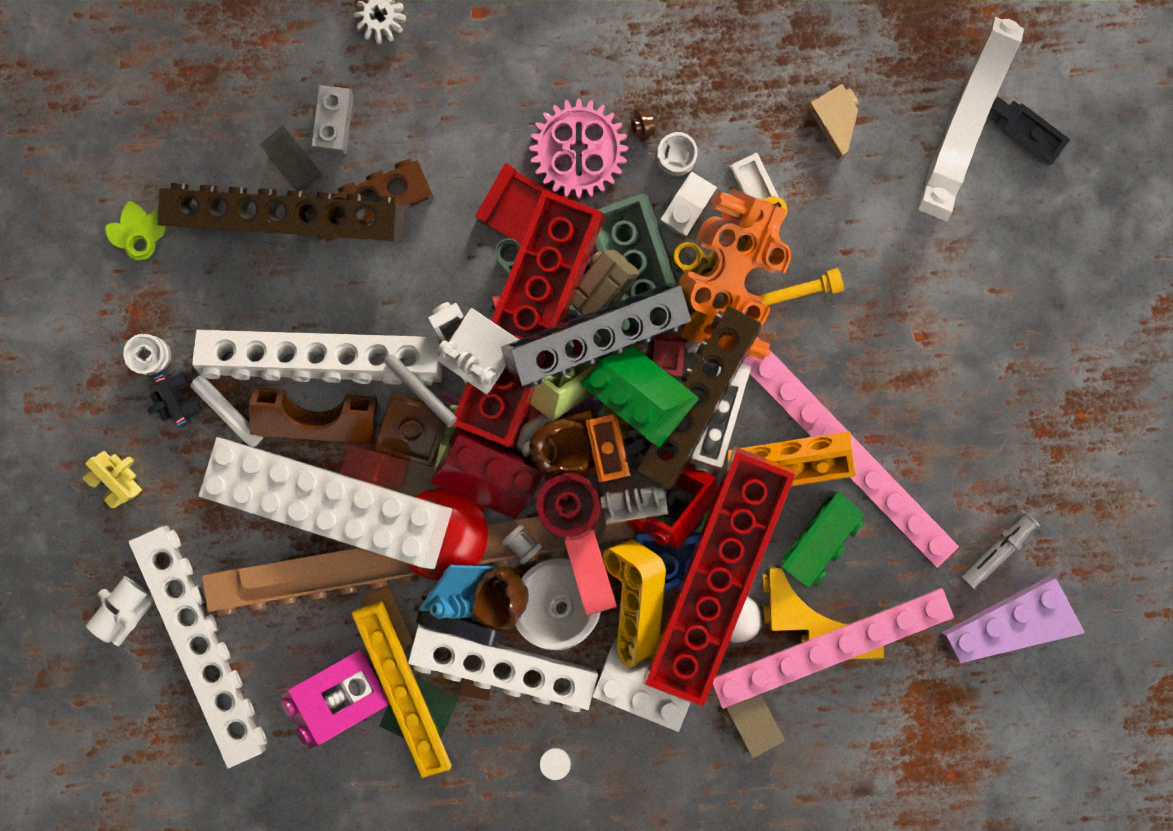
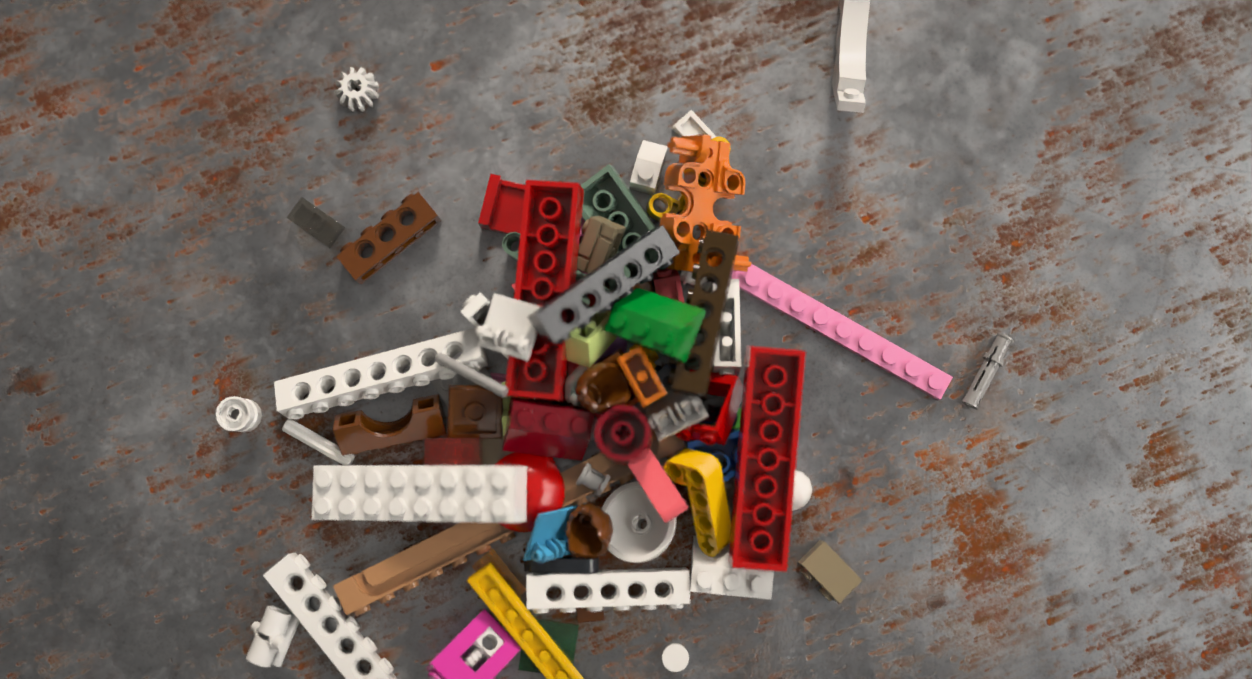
camera: 15 degrees left, 5 degrees down
light yellow hips [82,451,142,508] -> none
lime plate [105,201,166,261] -> none
black hips [147,371,203,428] -> none
dark brown brick [157,183,405,242] -> none
light grey brick [312,85,354,155] -> none
bright pink gear [529,99,628,199] -> none
reddish brown plate [631,110,655,141] -> none
white wheel [657,132,698,178] -> none
bright pink plate [713,588,954,709] -> none
yellow piece [714,268,844,311] -> none
light orange brick [728,431,856,486] -> none
yellow arch [762,567,884,659] -> none
green slope [777,491,864,588] -> none
tan slope [808,84,859,159] -> none
lavender wedge [941,576,1085,663] -> none
black hinge [990,97,1070,165] -> none

